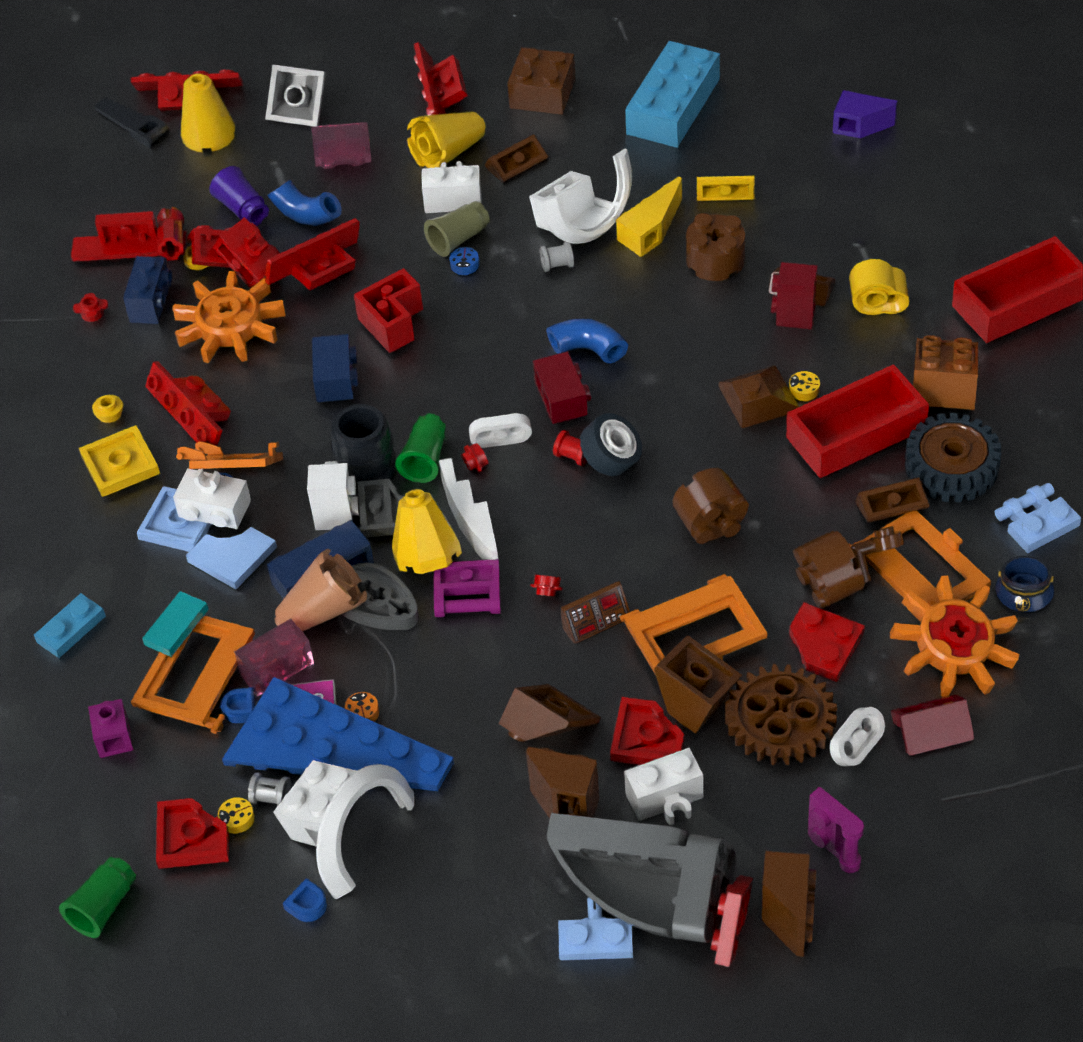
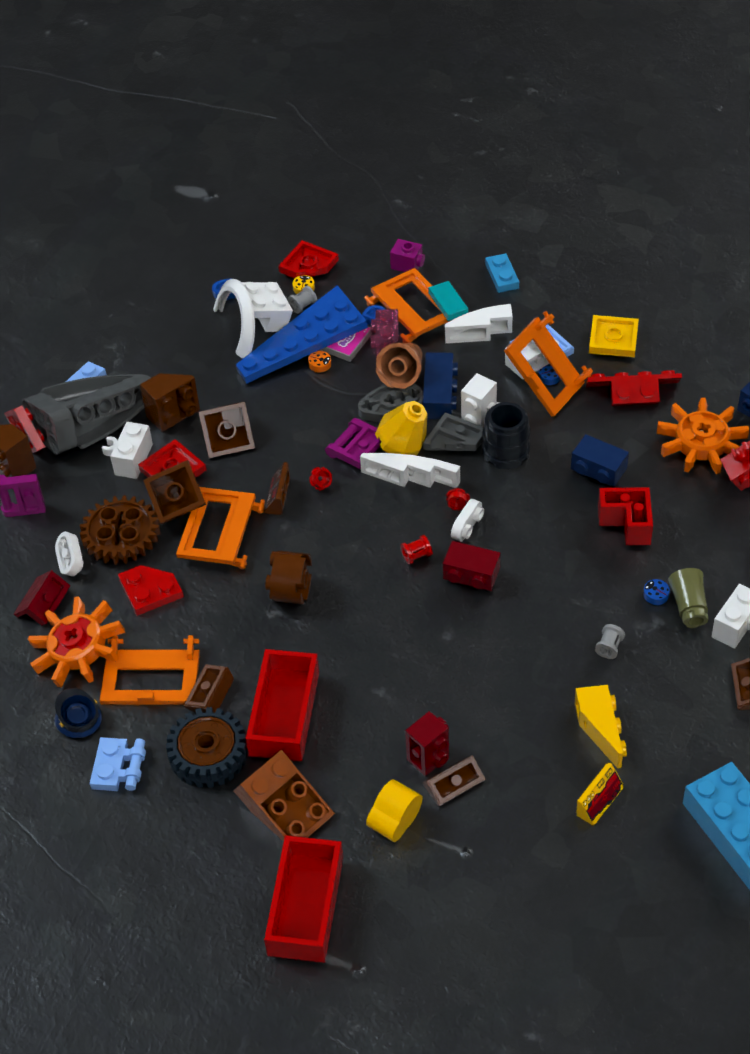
camera: 125 degrees right, 0 degrees up
green plant [59,856,136,938] -> none
yellow plate [92,395,123,423] -> none
light blue tile [186,527,277,589] -> none
red bracket [265,218,360,290] -> none
green plant [396,413,446,483] -> none
white piece [529,149,632,244] -> none
blue cylinder [546,319,628,363] -> none
black wheel [580,413,642,476] -> none
reddish brown brick [686,213,745,281] -> none
reddish brown slope [719,365,799,428] -> none
yellow tile [789,371,820,401] -> none
reddish brown brick [793,530,865,609] -> none
dark purple slope [833,90,897,138] -> none
reddish brown plate [851,526,904,583] -> none
none -> white slope [445,304,513,344]

